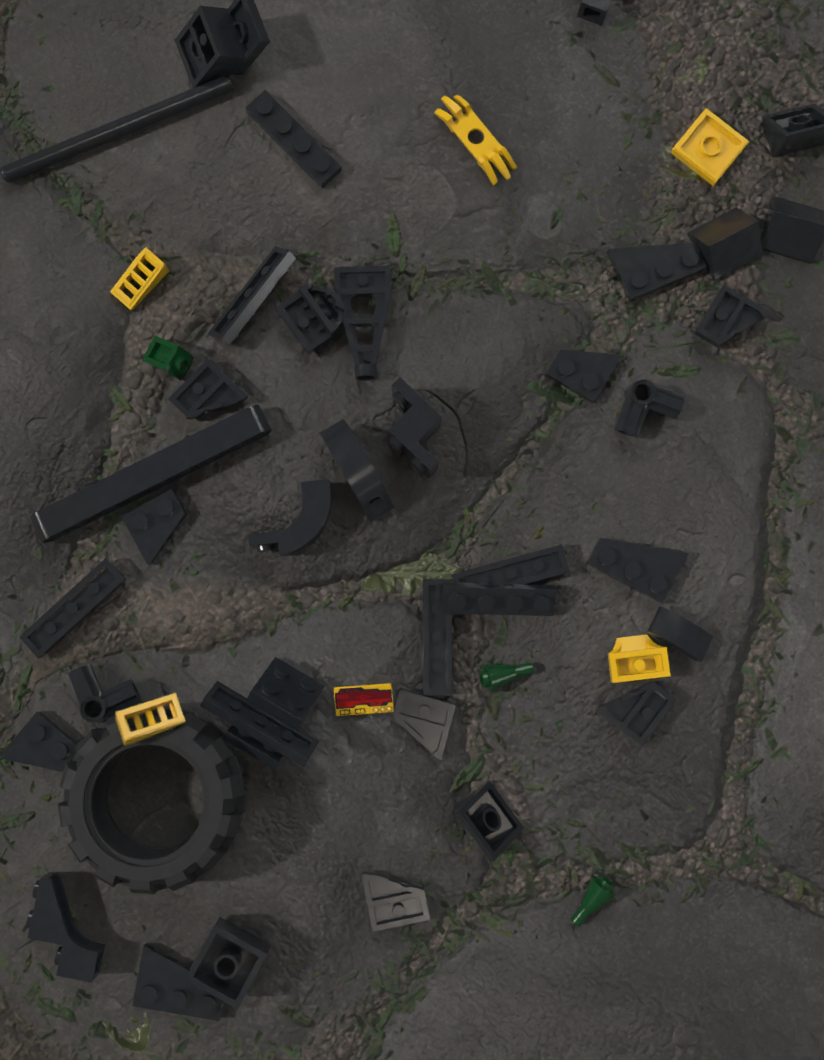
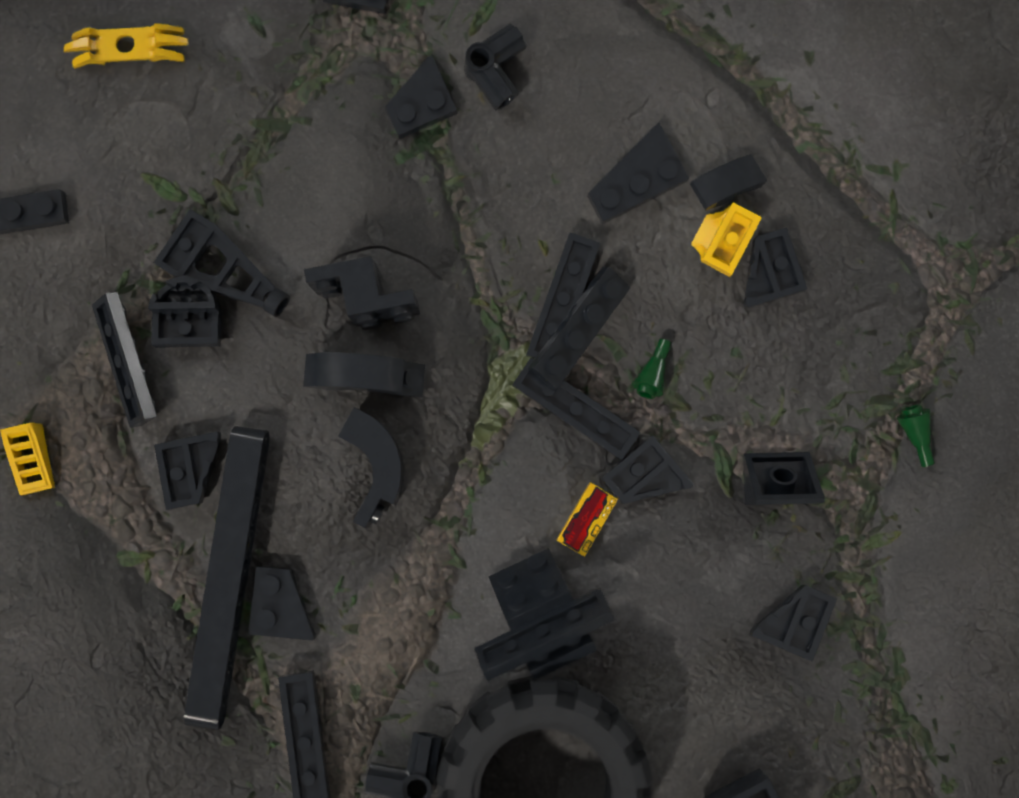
camera: 50 degrees left, 0 degrees up
yellow slope [115,693,185,746] -> none
dark green bracket [142,336,194,381] -> none

